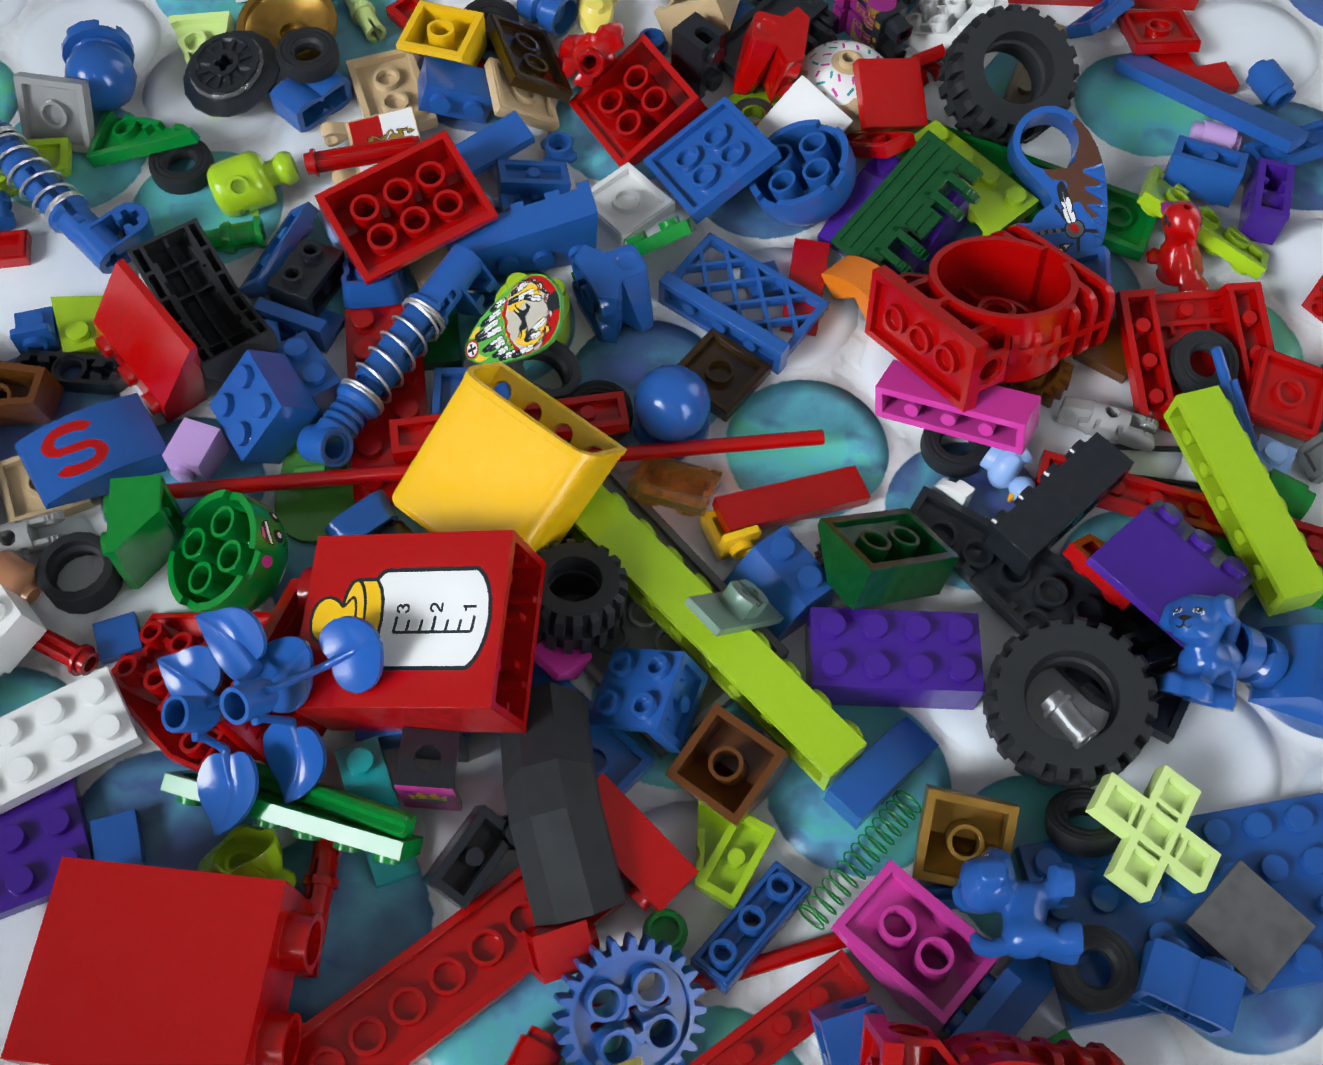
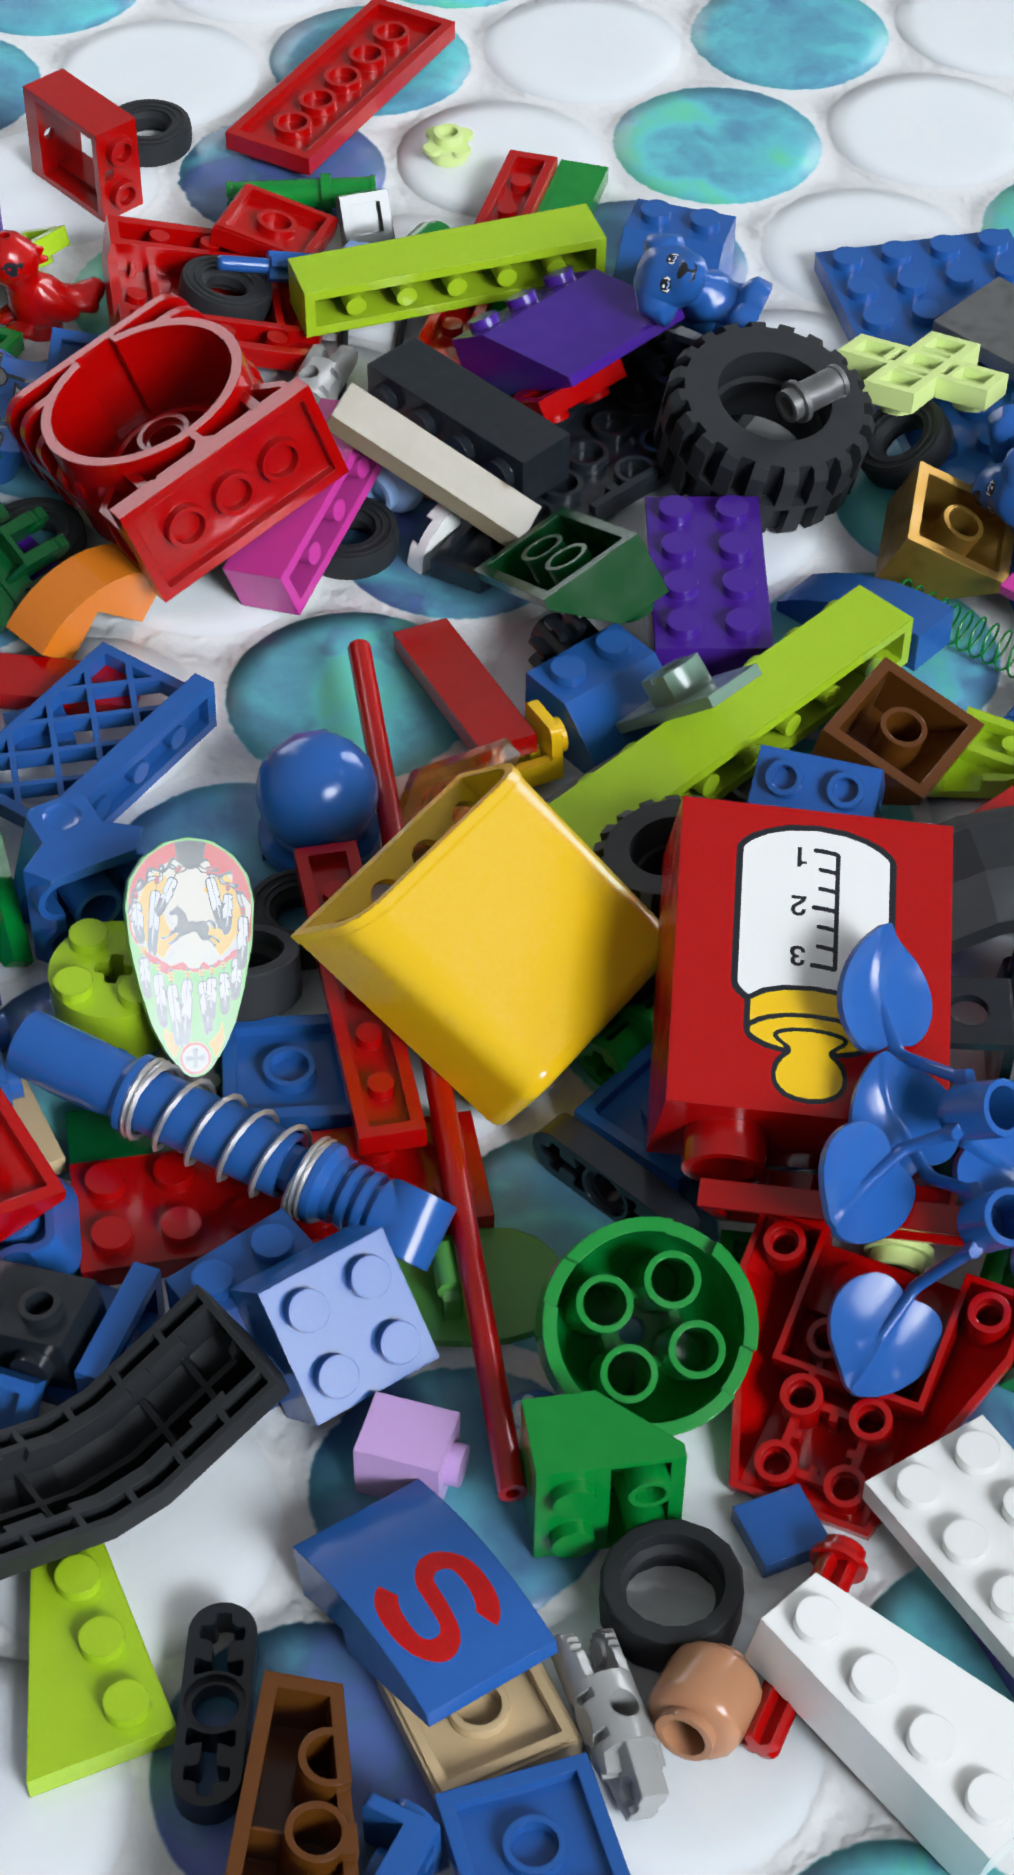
camera: 90 degrees left, 15 degrees down
blue bracket [9,306,61,354] -> none
red slope [93,258,207,424] -> none
blue piece [325,489,398,536] -> none
dark brown tile [677,328,772,422] -> none
none -> tile [326,382,541,547]

